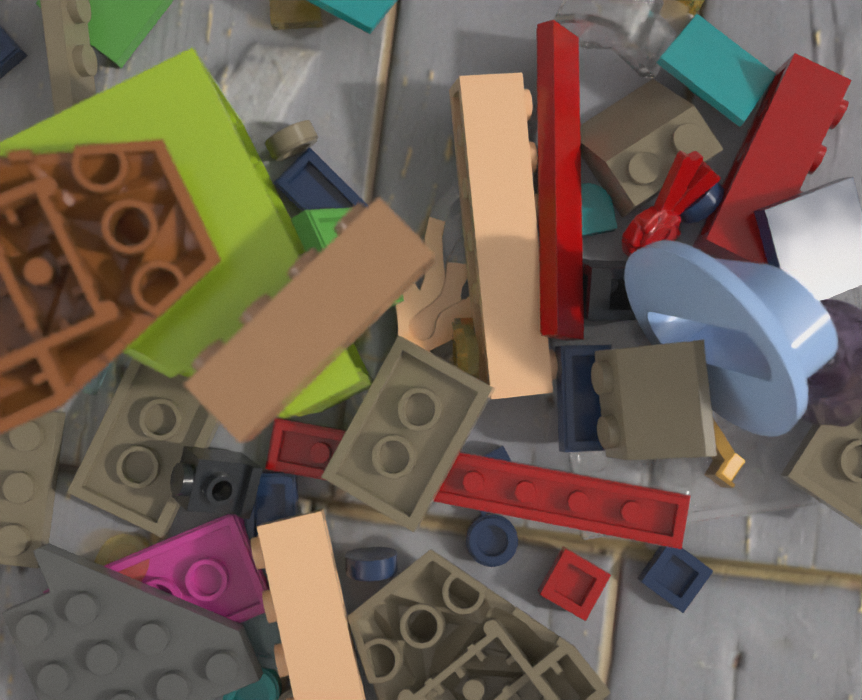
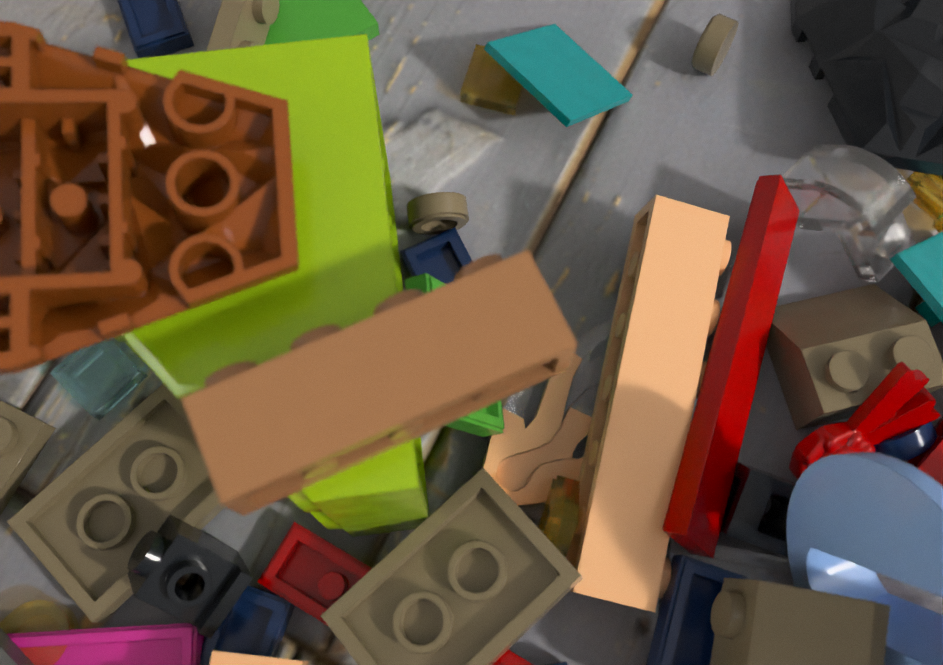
camera: 20 degrees right, 15 degrees down
teal tile [581,183,618,238] -> none

